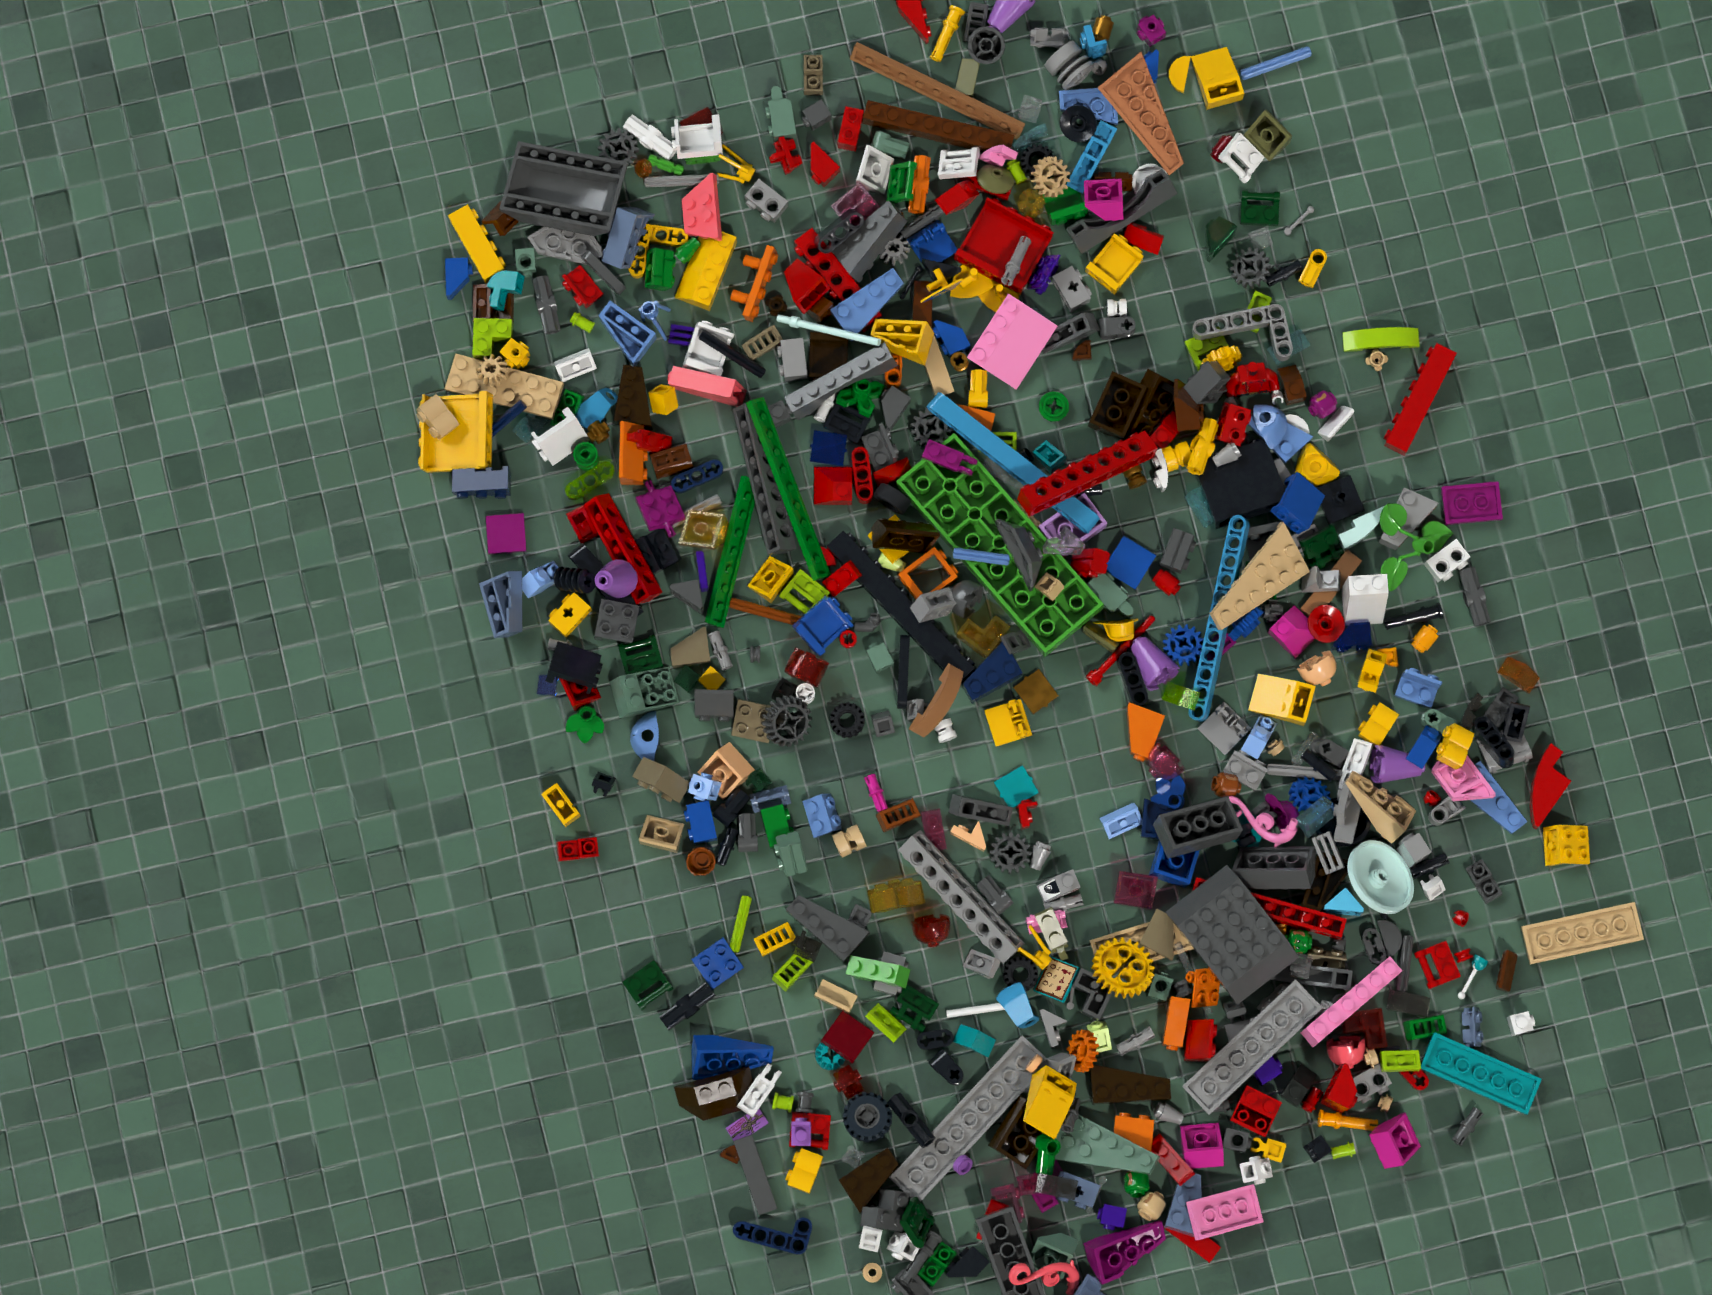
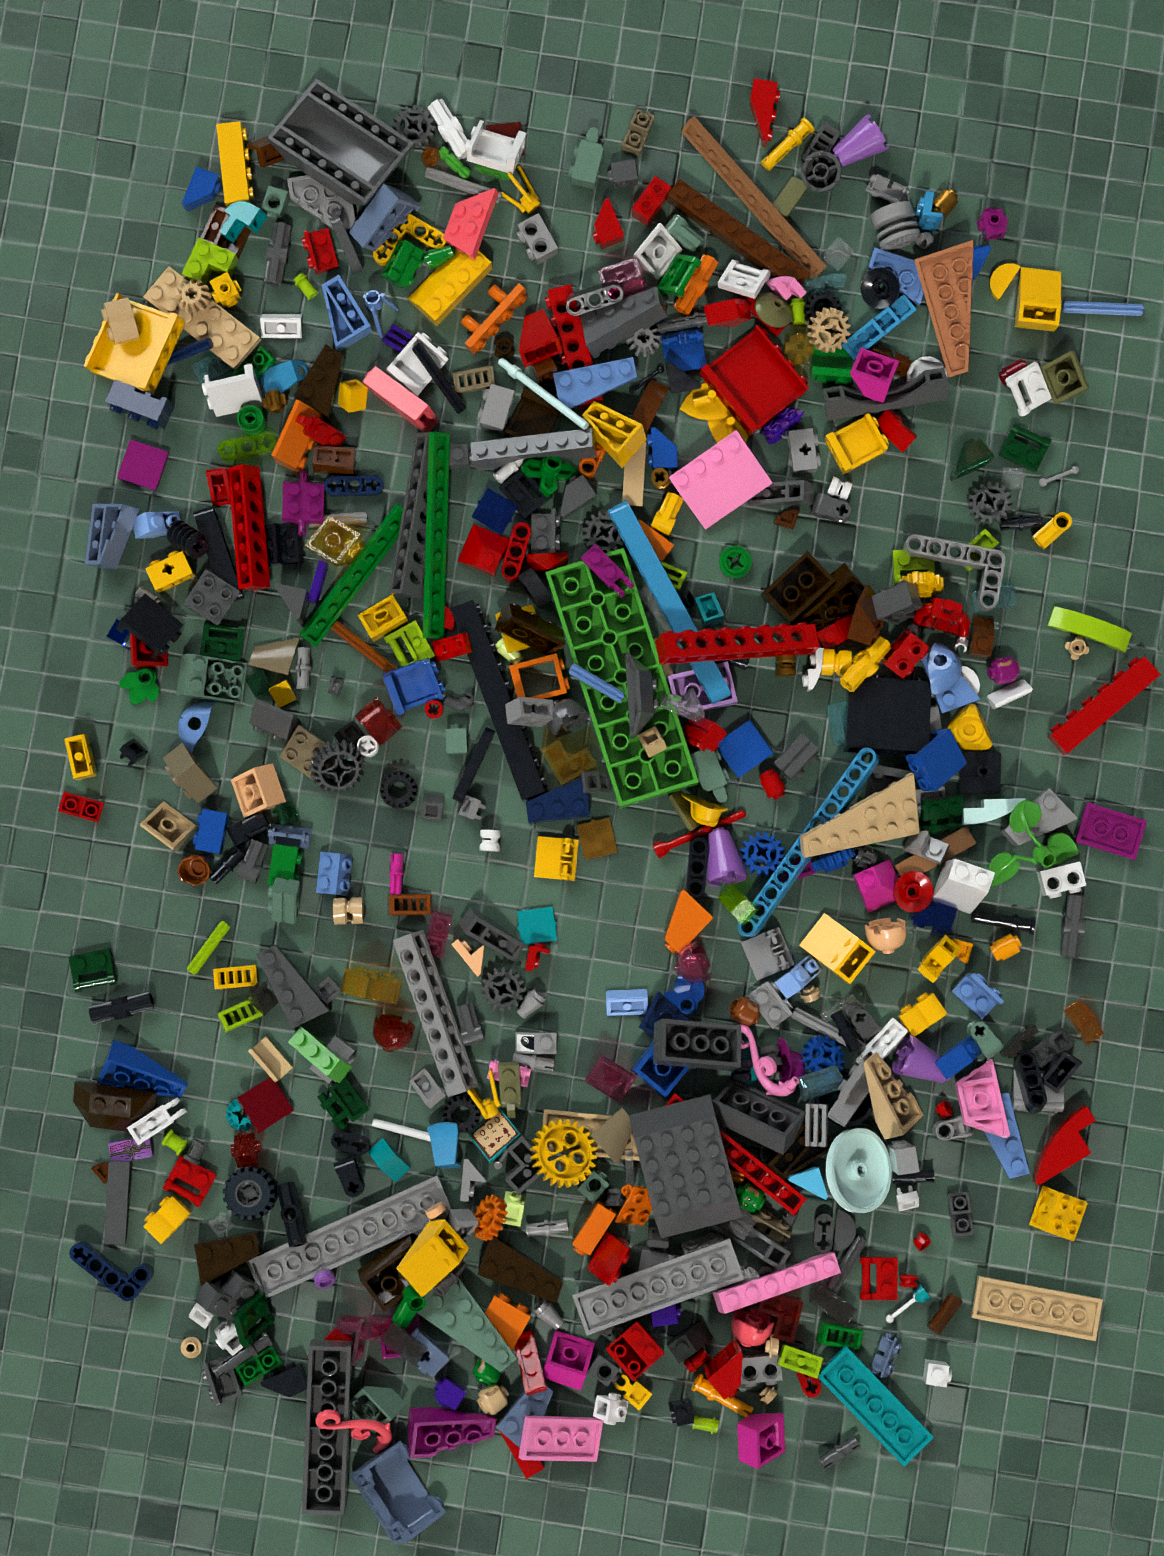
camera: 25 degrees right, 5 degrees up
medium lavender cone [595,560,638,598] -> none
light blue brick [688,772,722,801] -> none
blue hinge [691,937,744,990] -> none
red hips [769,136,802,175] -> none
medium lavender bracket [791,1118,811,1146] -> none
lime plate [865,1003,907,1043] -> none
medium nougat slope [909,663,963,737] -> none
yellow shield [920,268,963,303] -> none
light grey pin [1001,236,1031,286] -> none
light grey cone [1212,442,1242,467] -> none
yellow brick [1436,723,1474,770] -> none

